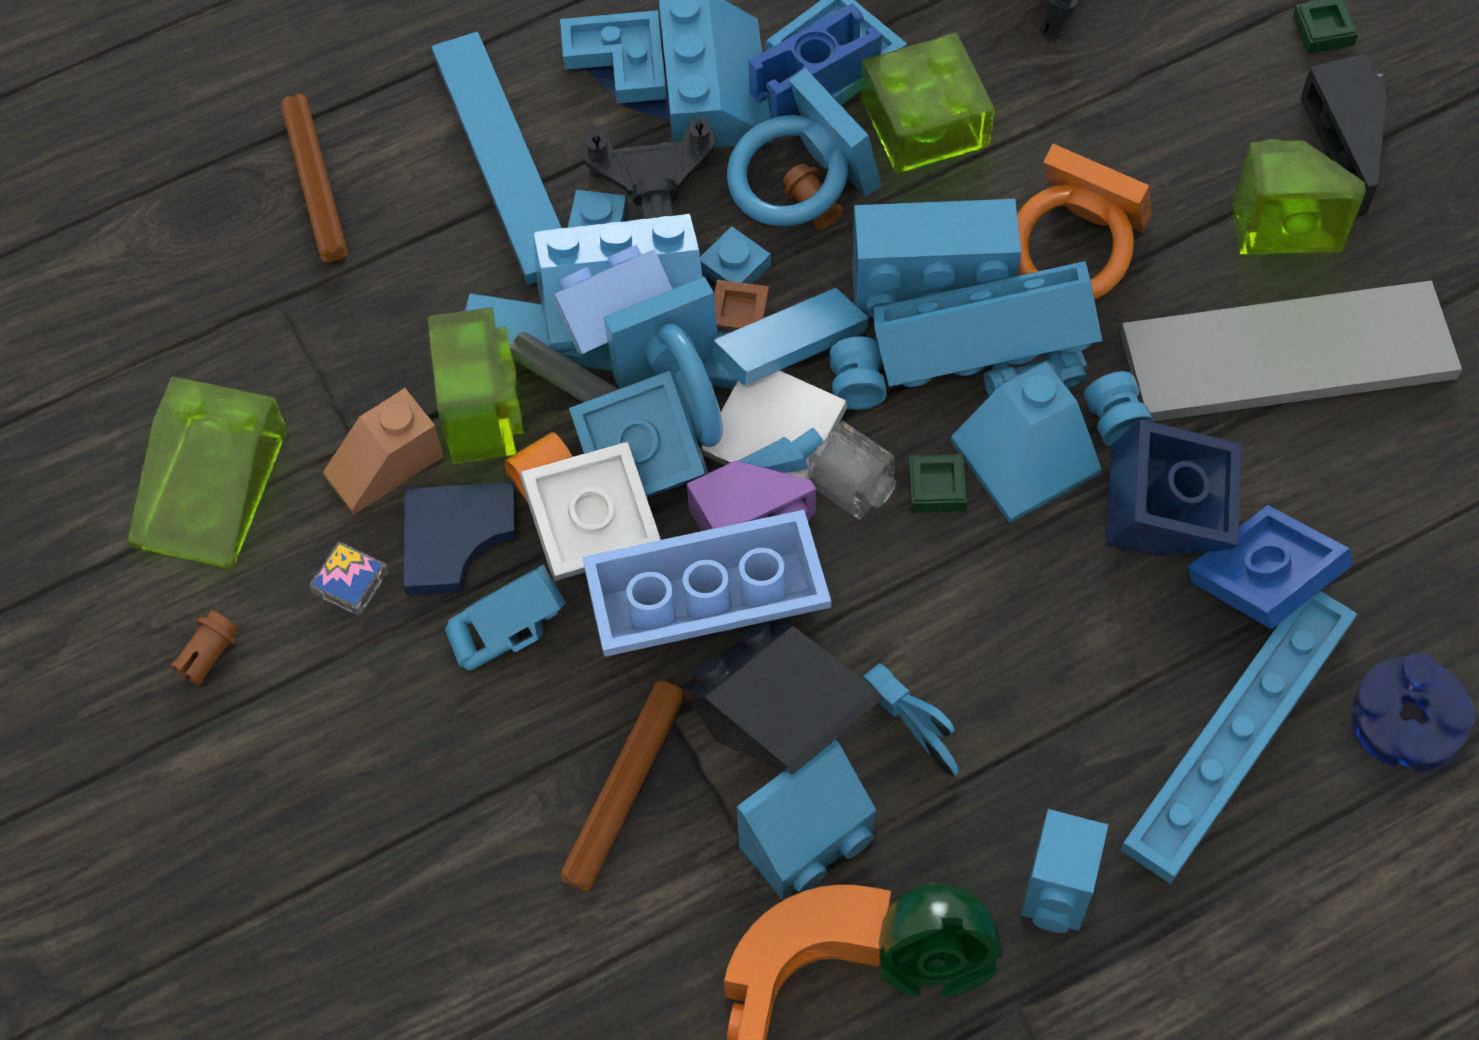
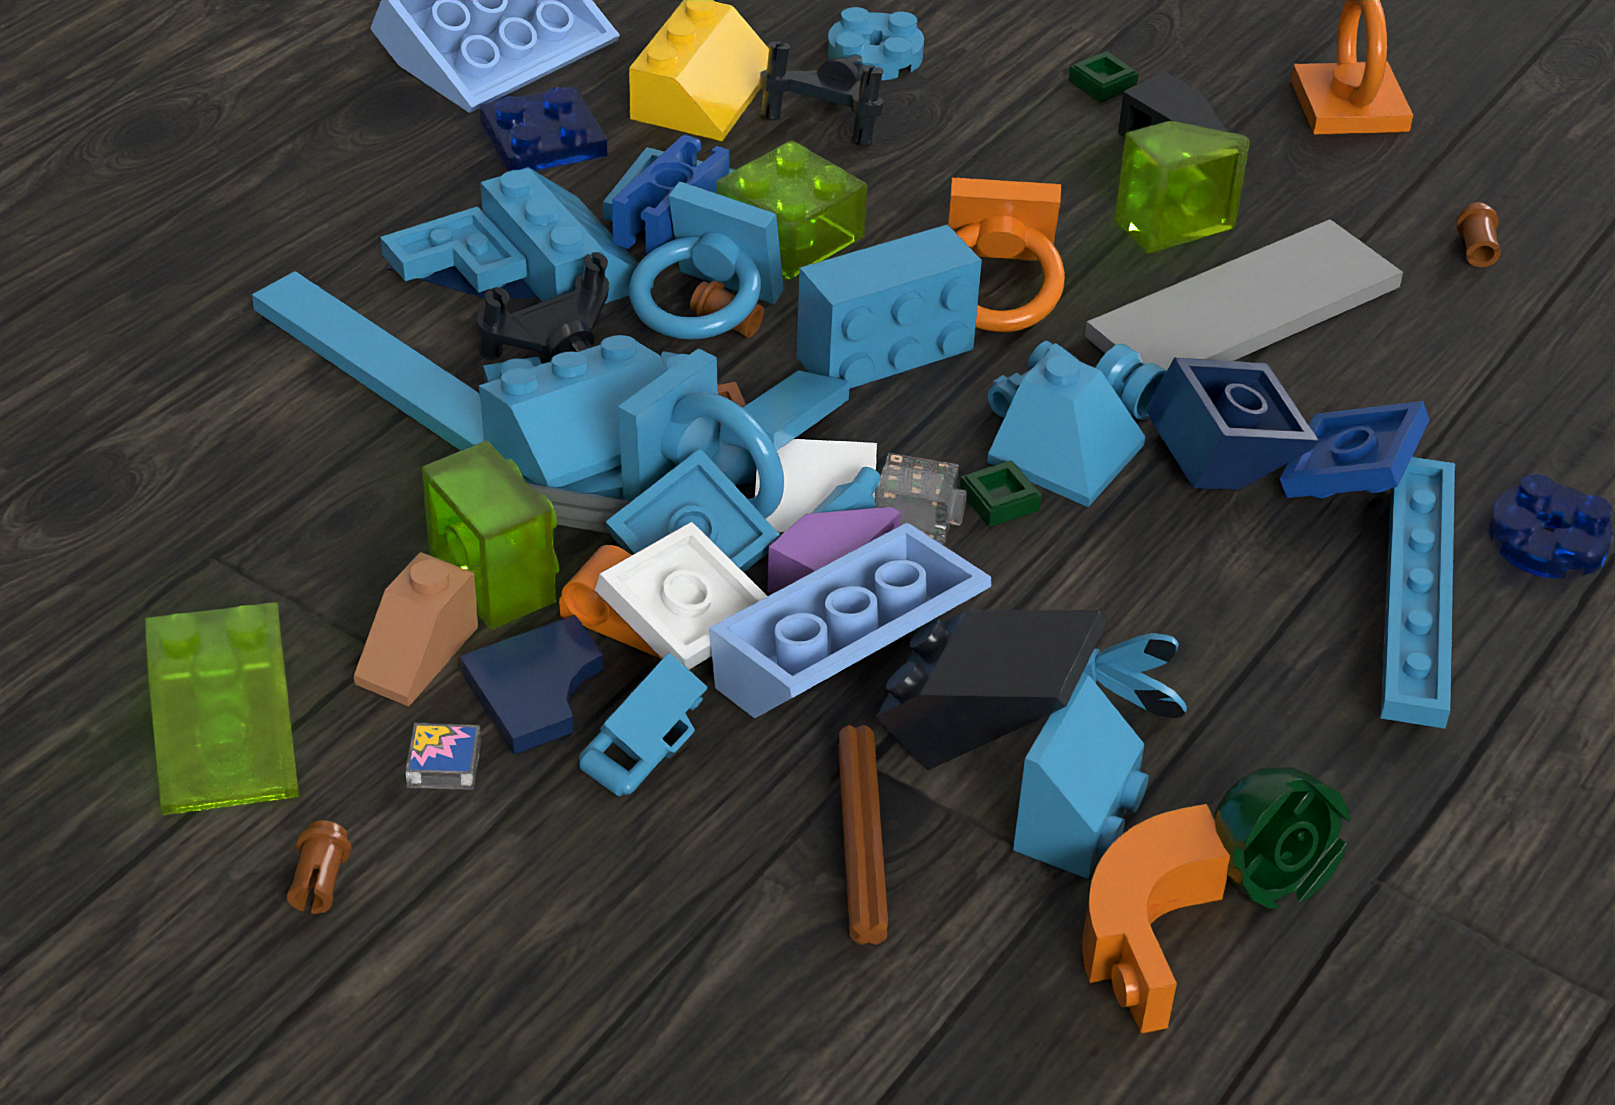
camera: 30 degrees left, 20 degrees down
dark orange axle [281,93,348,264] -> none
light blue brick [551,244,673,354] -> none
dark azure wheel [829,337,887,410] -> none
dark azure brick [874,261,1102,387] -> none
dark azure brick [1021,809,1108,933] -> none

